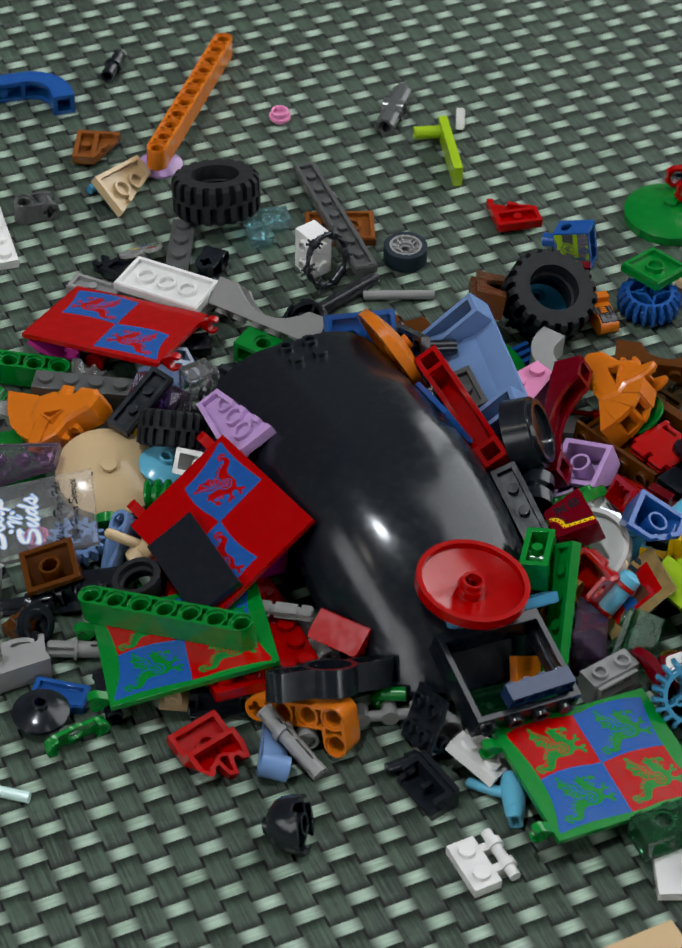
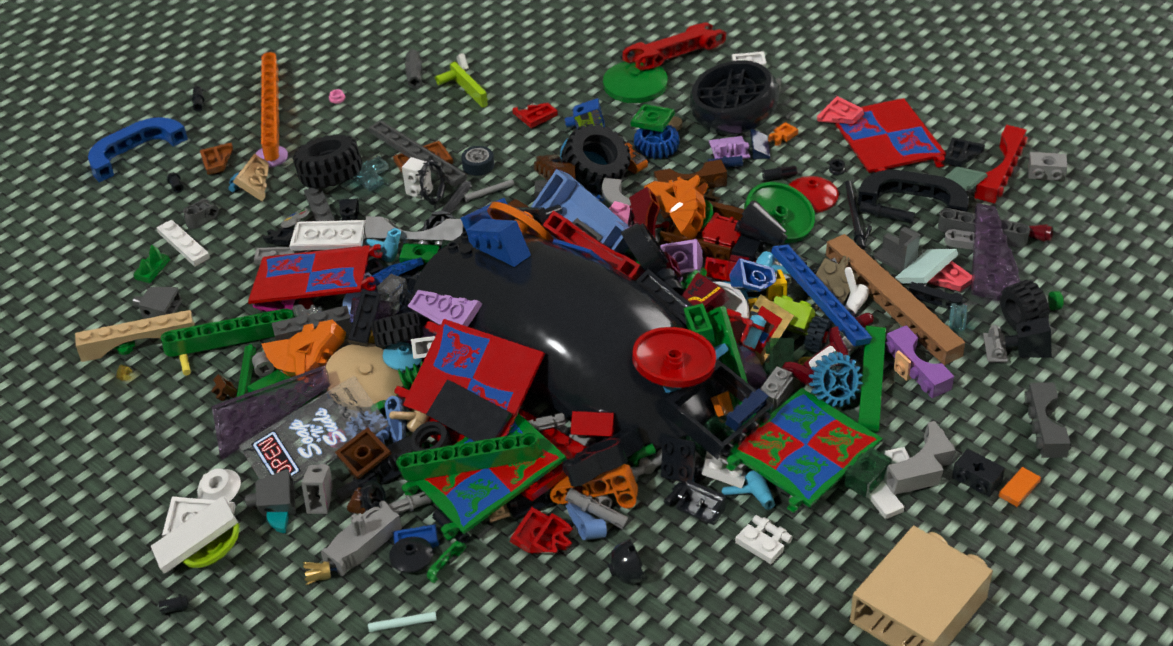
camera: 20 degrees left, 0 degrees up
none -> black pin [167,172,184,193]
none -> medium azure piece [365,228,401,262]
none -> blue wing [369,257,424,287]
none -> blue wedge [466,219,531,267]

